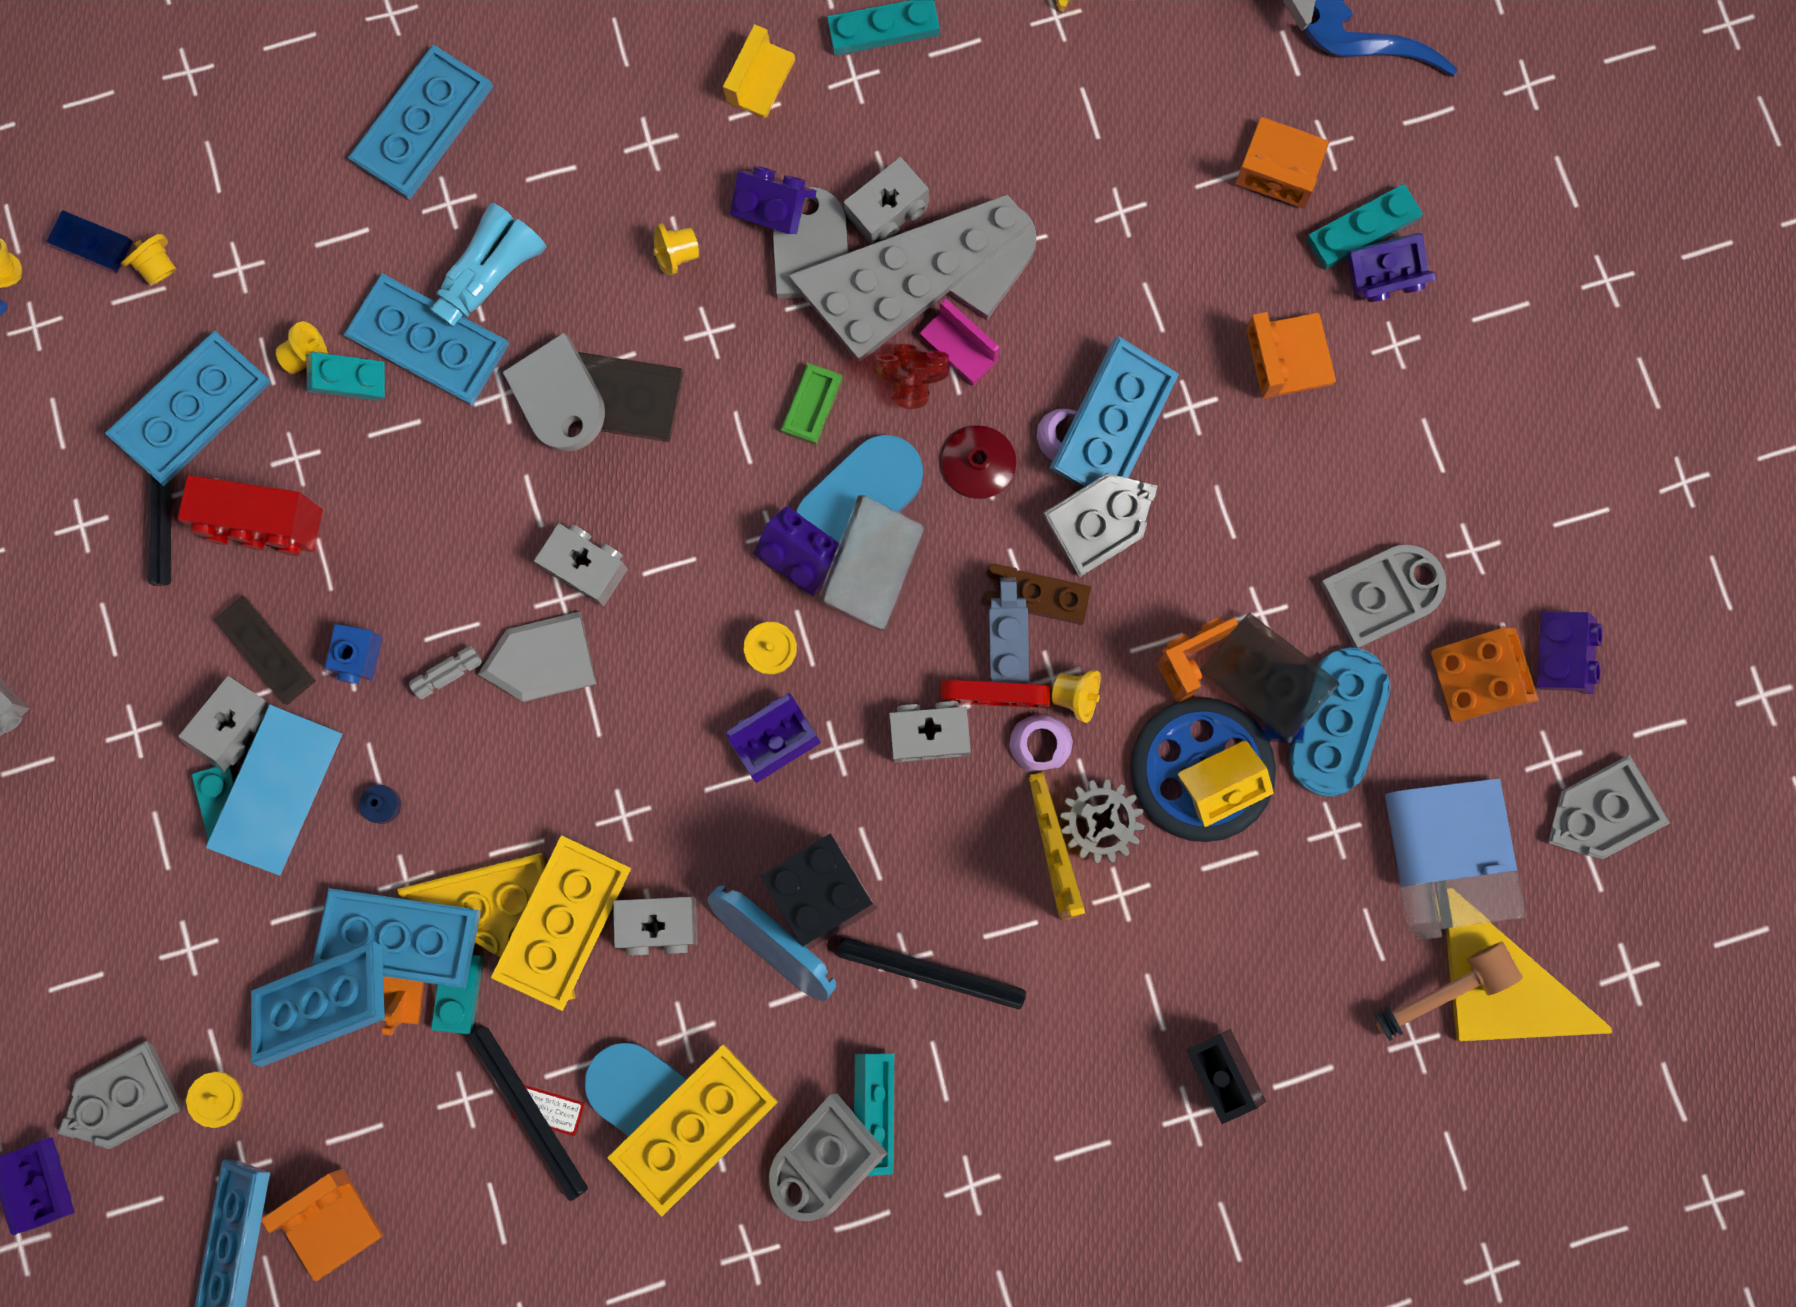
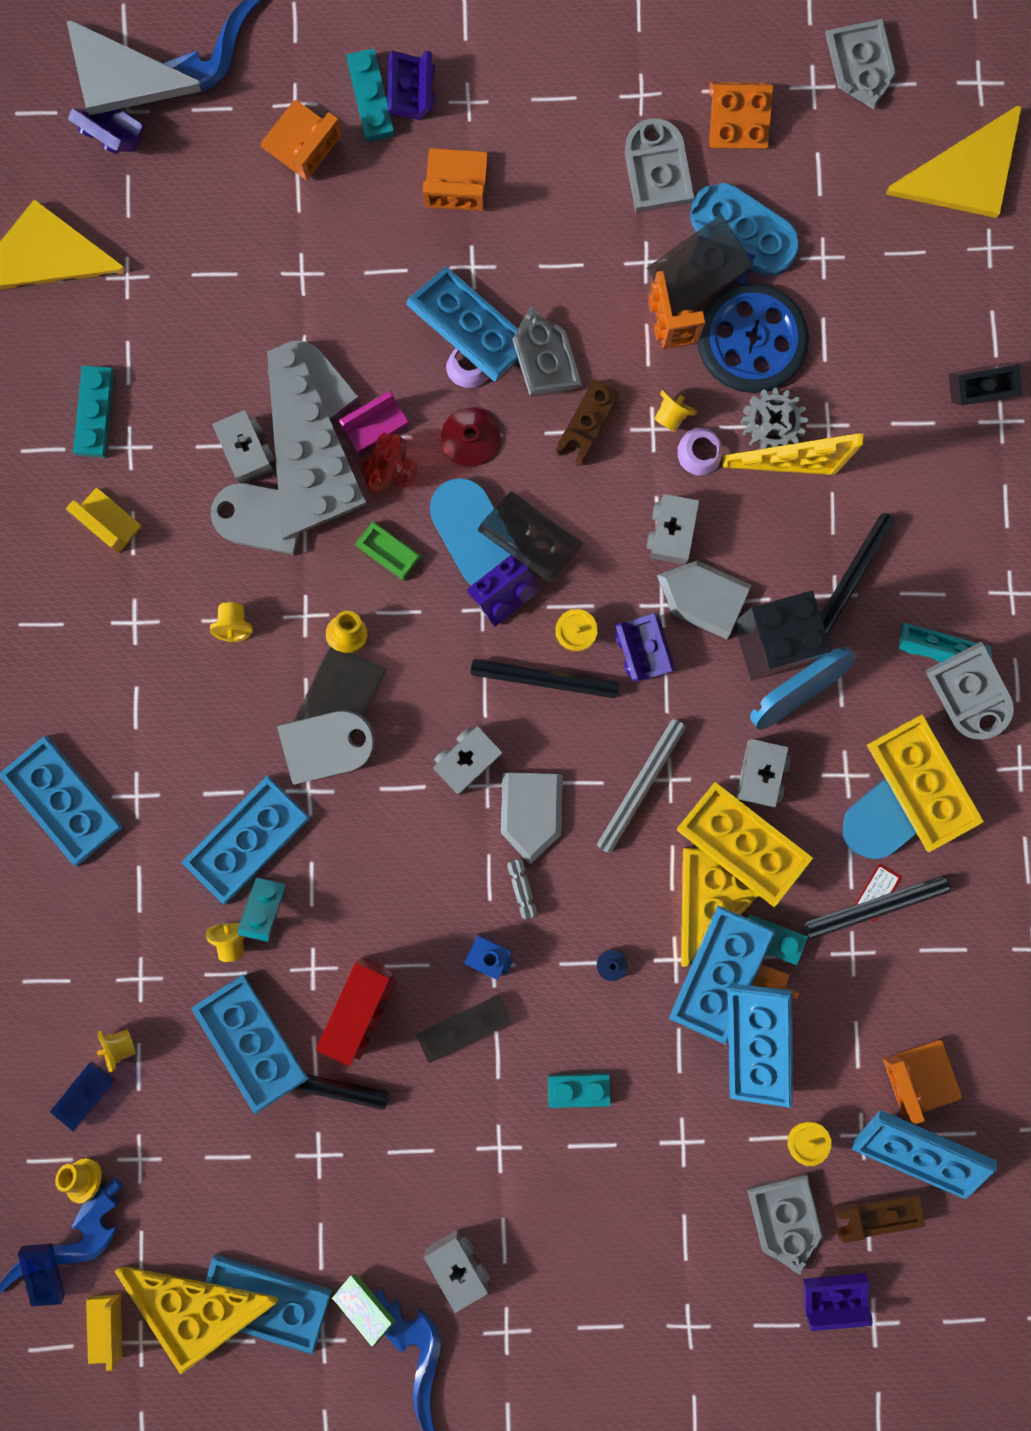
camera: 80 degrees left, 5 degrees up
light grey brick [178,676,268,772] -> none
dark azure tile [205,704,343,876] -> none
medium azure piece [430,203,547,327] -> none
dark purple bracket [729,166,817,234] -> none
red beam [939,680,1051,708] -> none
sand blue hinge [989,577,1029,683] -> none
yellow panel [1178,741,1274,827] -> none
nougat piece [1374,941,1523,1041] -> none
medium blue door [1384,779,1526,940] -> none
dark purple bracket [1537,612,1603,694] -> none
none -> yellow piece [325,611,368,653]
none -> black axle [470,659,619,698]
none -> light grey axle [597,719,686,853]
none -> light grey tile [657,560,751,640]
none -> reddish brown plate [832,1192,926,1243]

